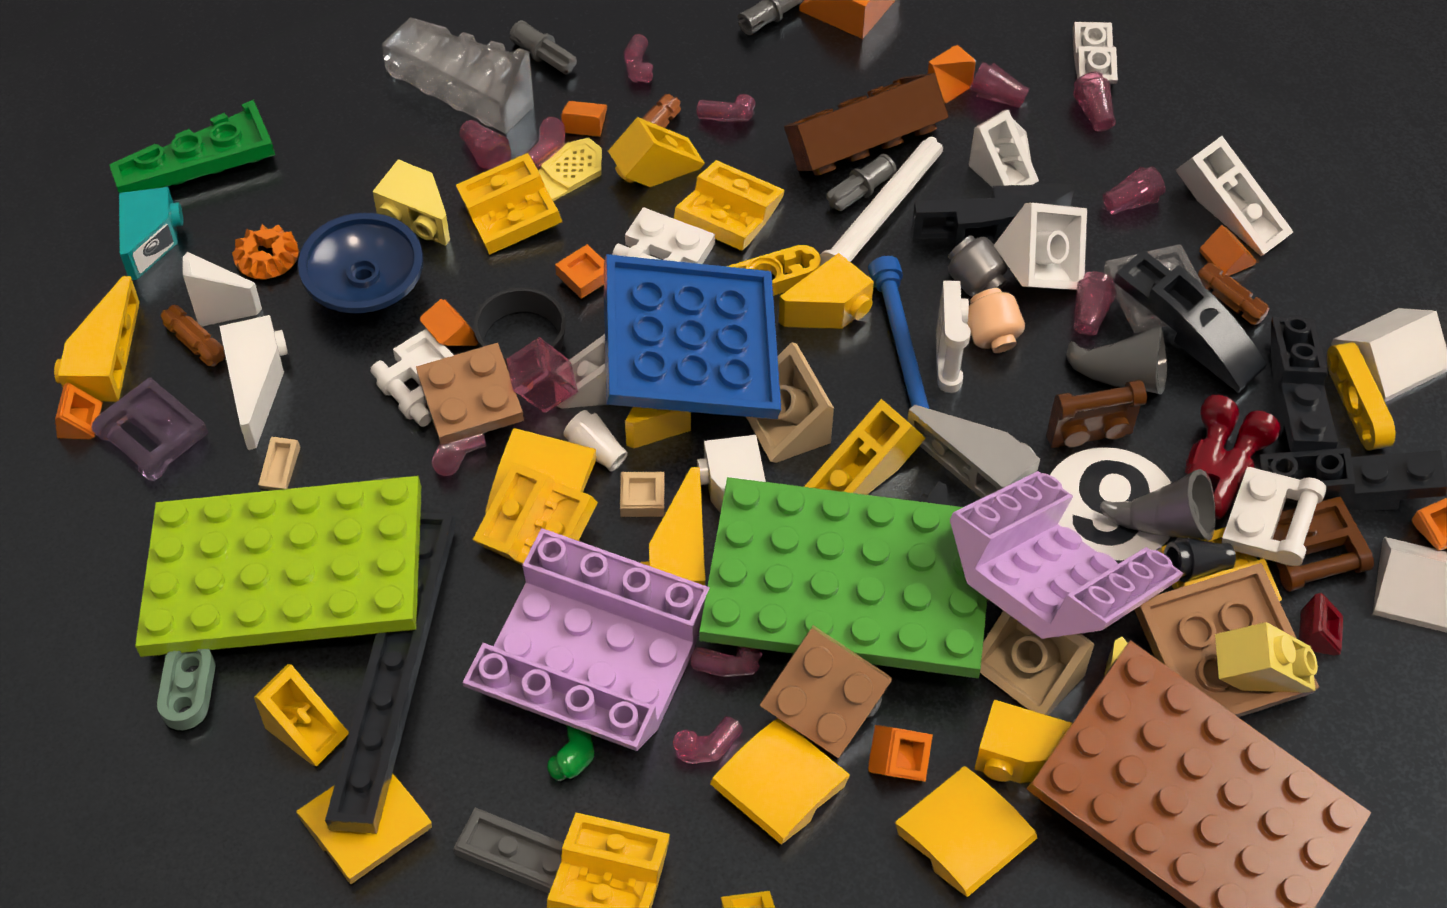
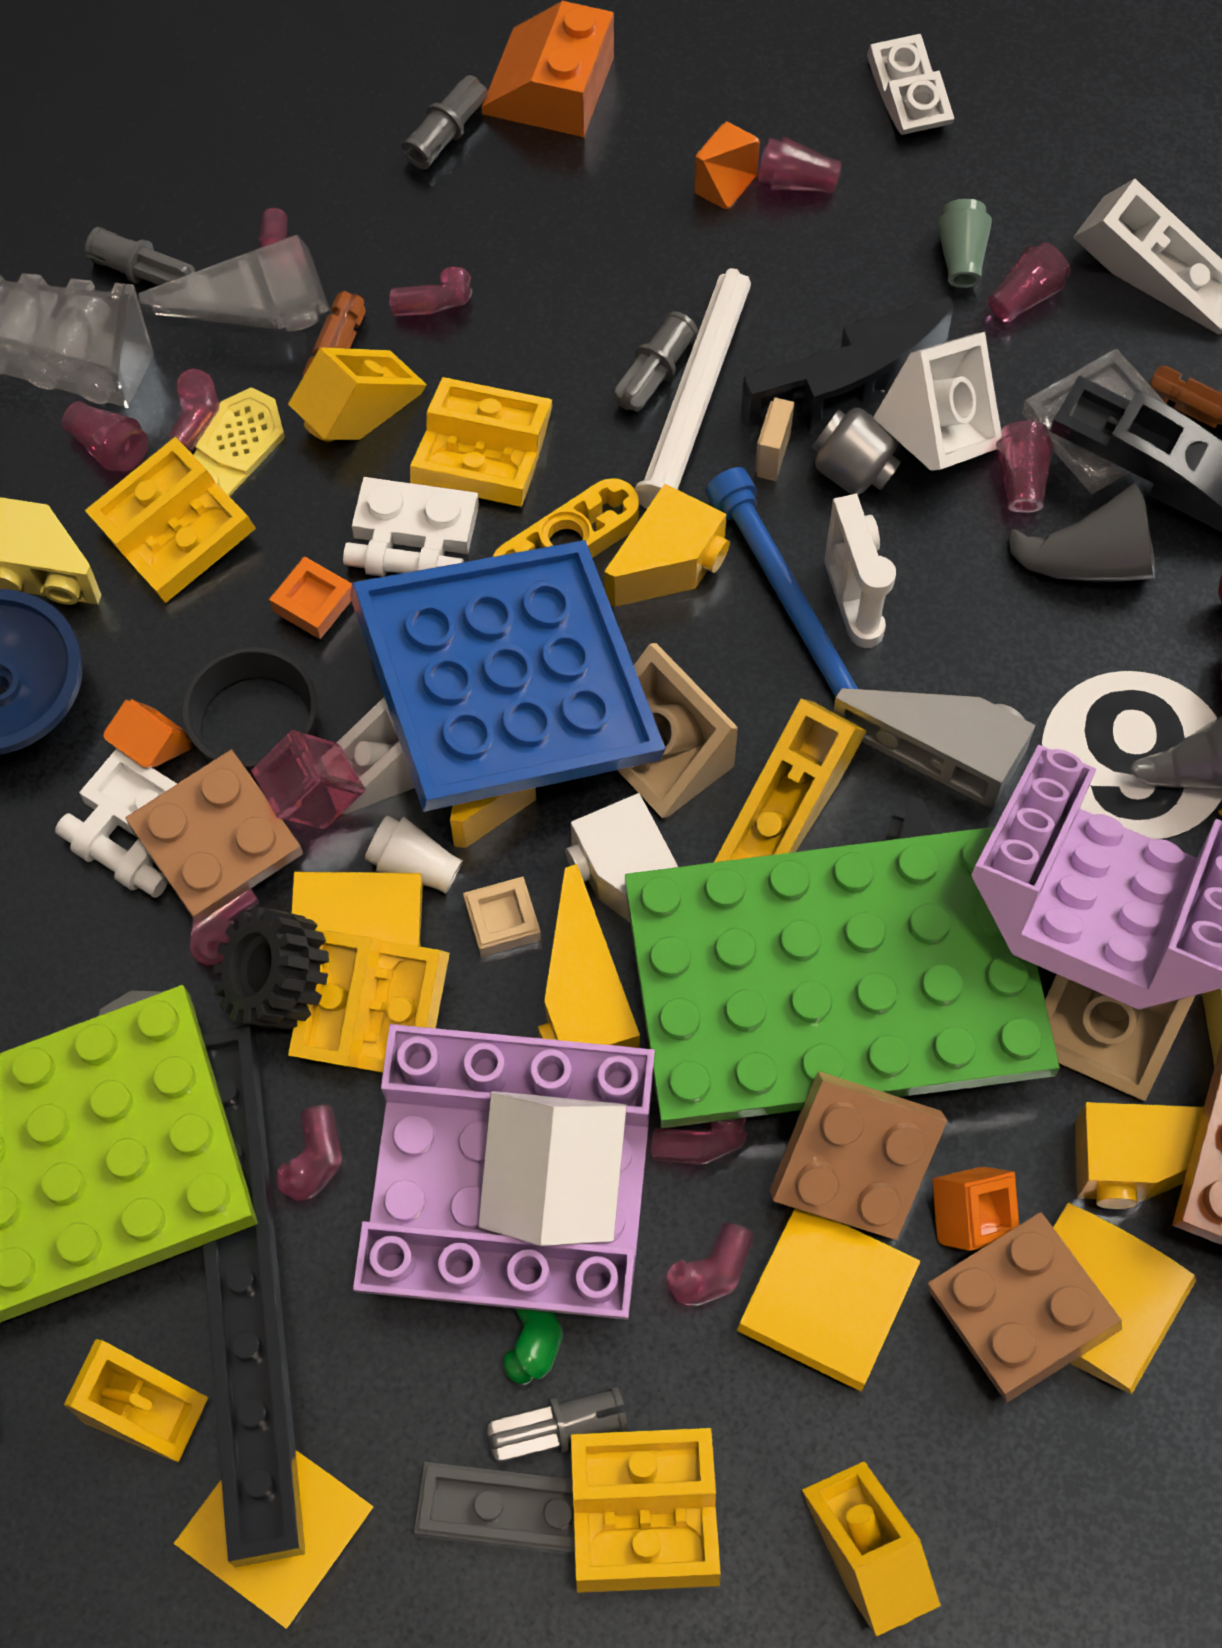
camera: 15 degrees left, 10 degrees up
orange slope [561,101,607,137] -> none
reddish brown wedge [784,73,949,176] -> none
light nougat head [967,288,1025,353] -> none
white slope [969,110,1039,187] -> none
reddish brown plate [1046,380,1147,448] -> none
clear pink cone [1073,72,1116,132] -> none
orange slope [1199,225,1256,277] -> none
none -> clear slope [138,235,330,332]
none -> black tyre [213,907,329,1030]
none -> clear pink arm [276,1105,342,1201]
none -> white slope [479,1091,627,1246]
none -> dark grey axle [487,1386,628,1462]
none -> tan tile [755,398,794,481]
none -> medium nougat plate [928,1212,1122,1403]
none -> sand green cone [936,199,992,288]

